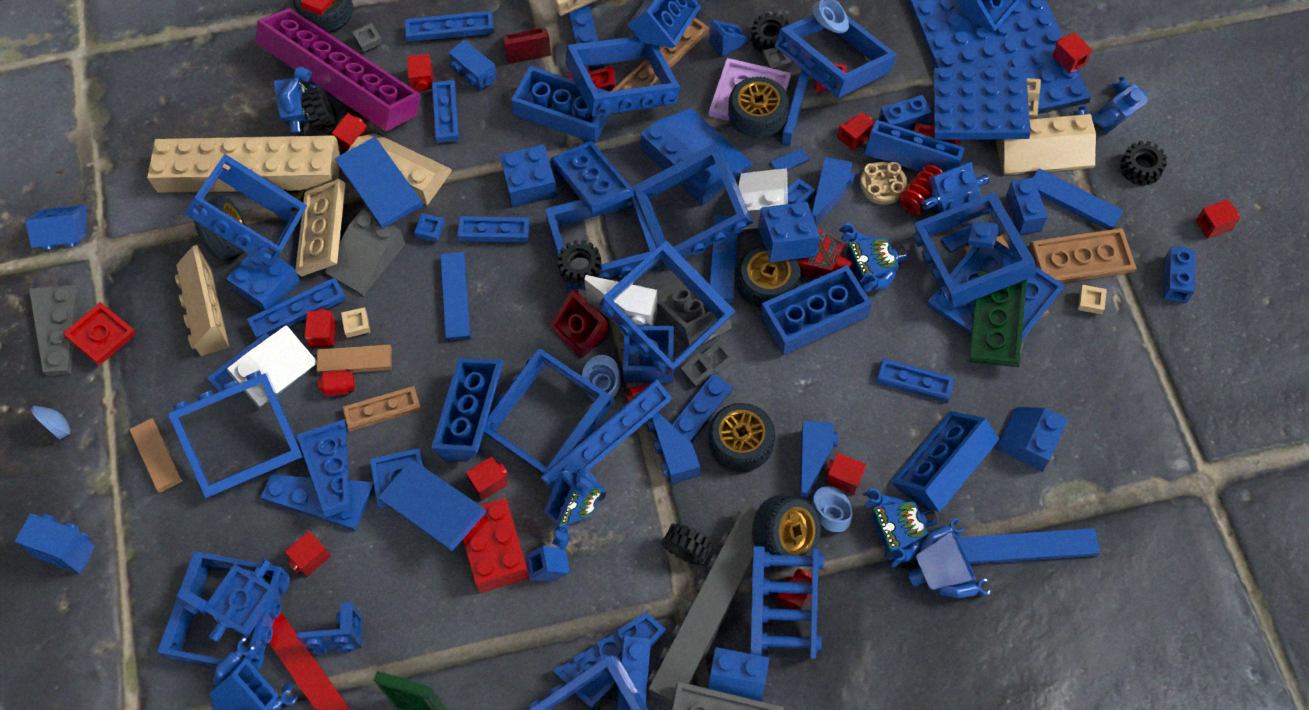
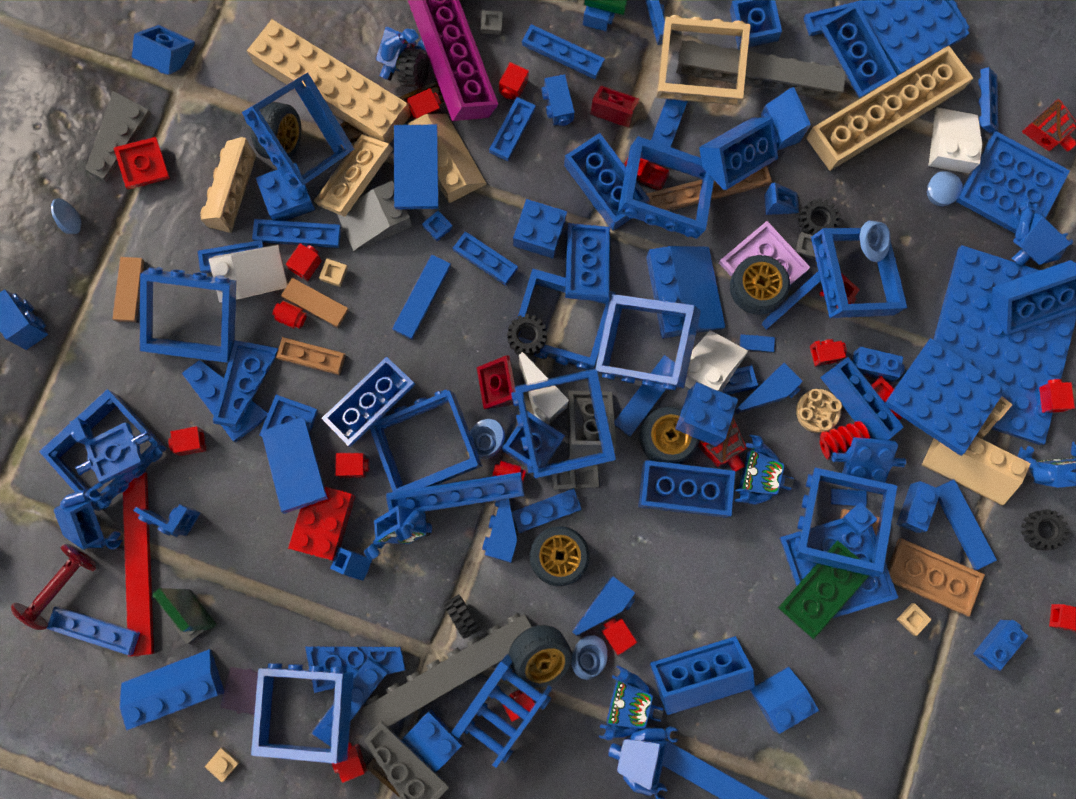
camera: 25 degrees right, 15 degrees up
blue tile [876,358,955,403] -> none

